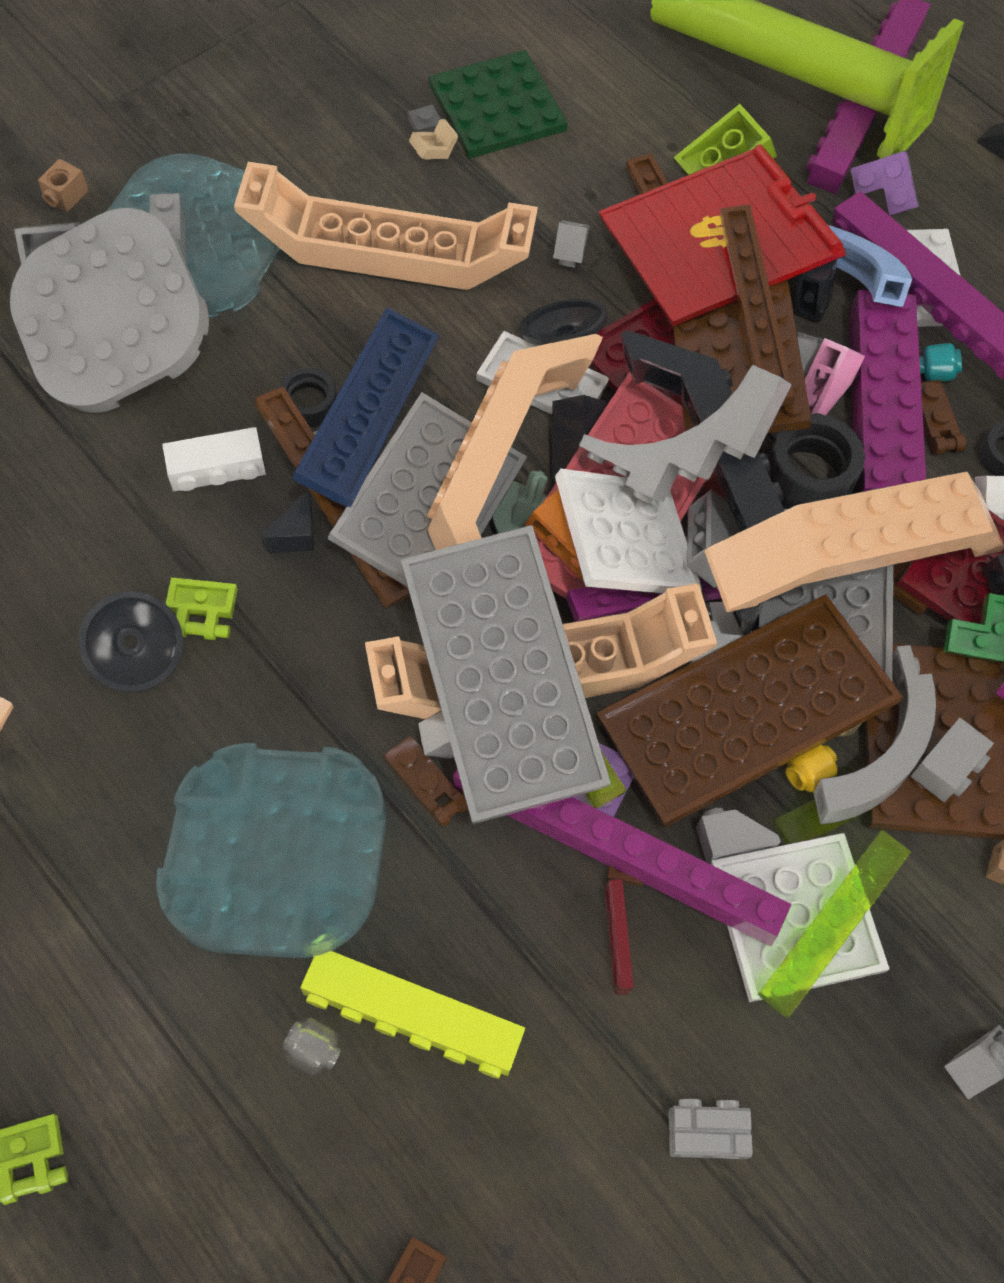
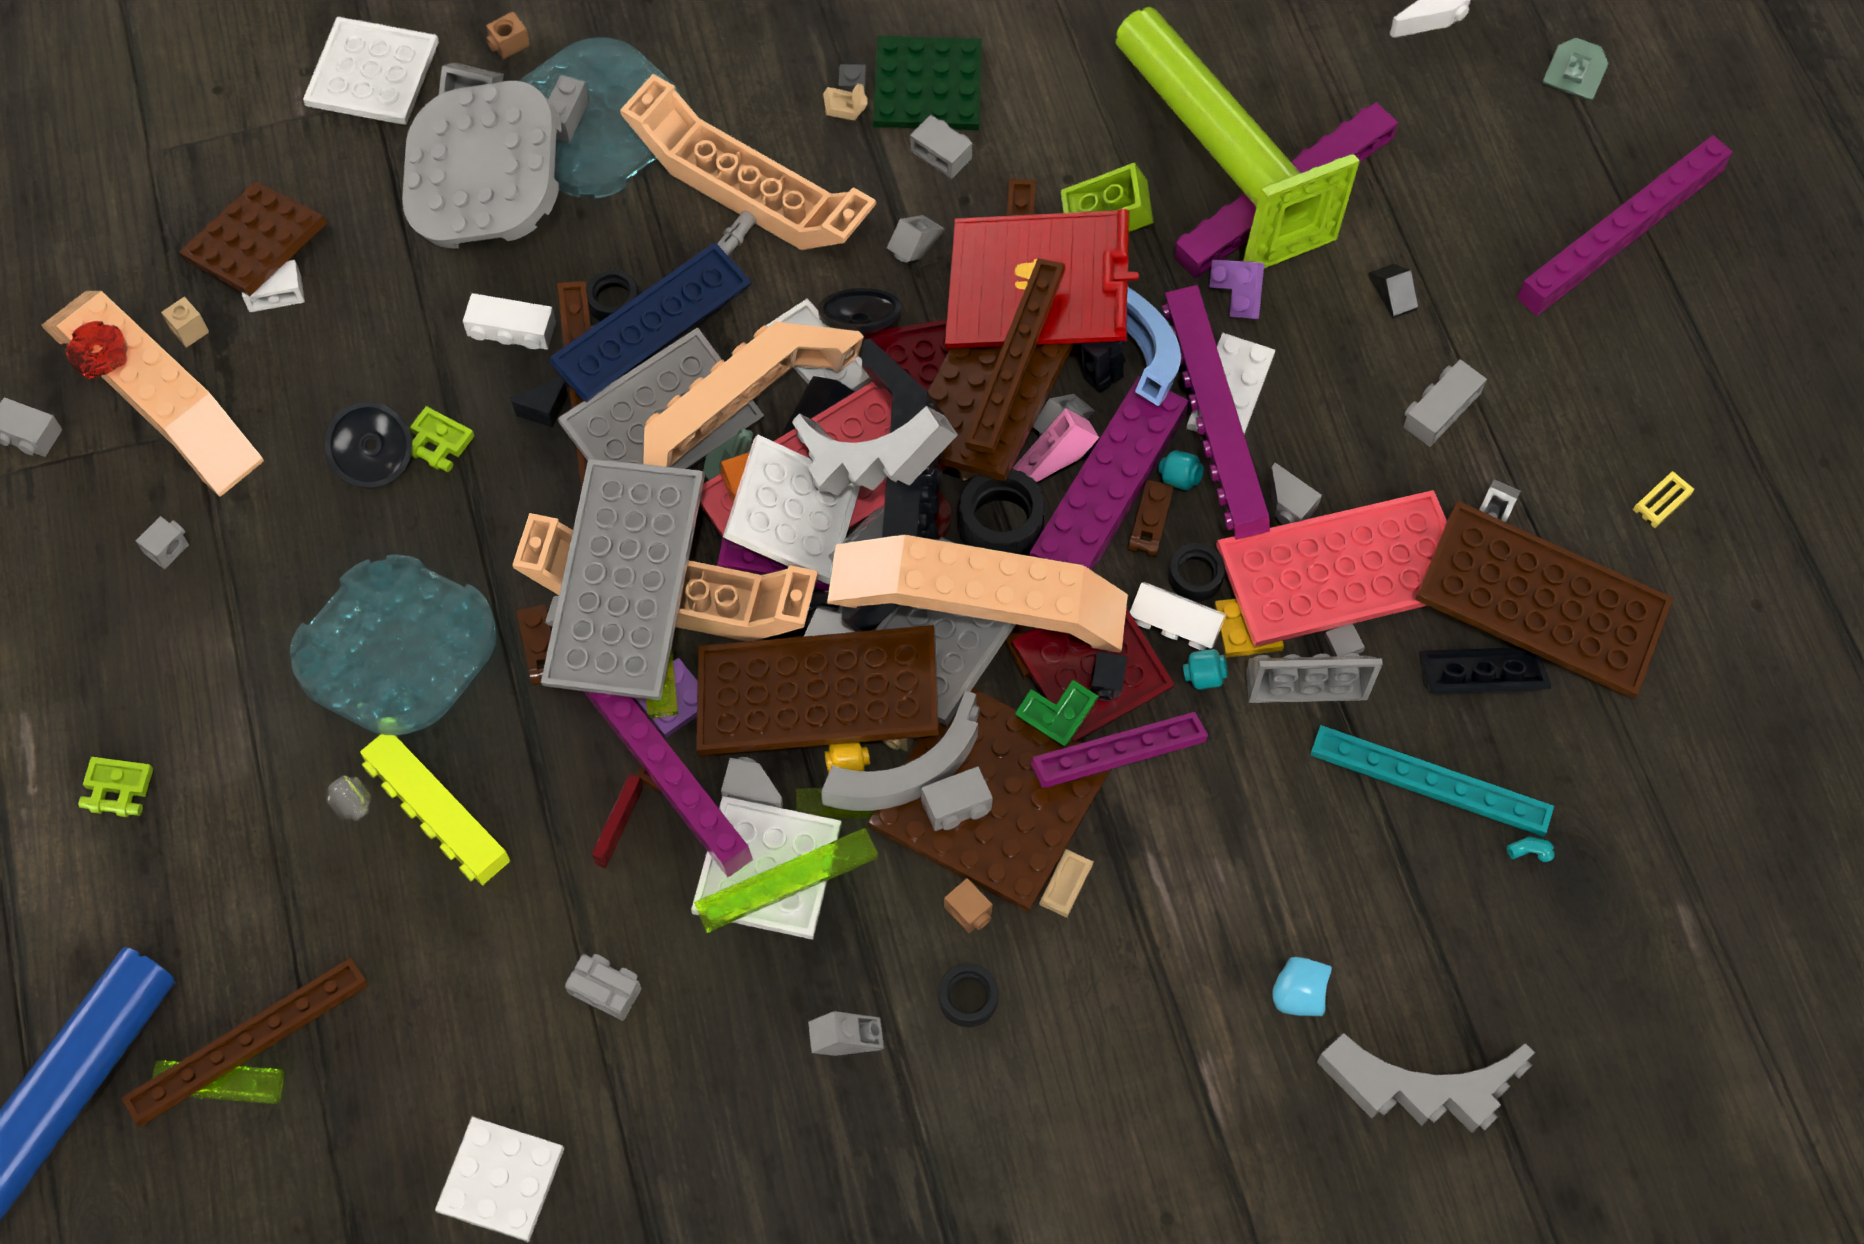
camera: 30 degrees right, 0 degrees up
none -> light grey pin [718,211,756,256]
none -> light grey brick [910,115,972,179]

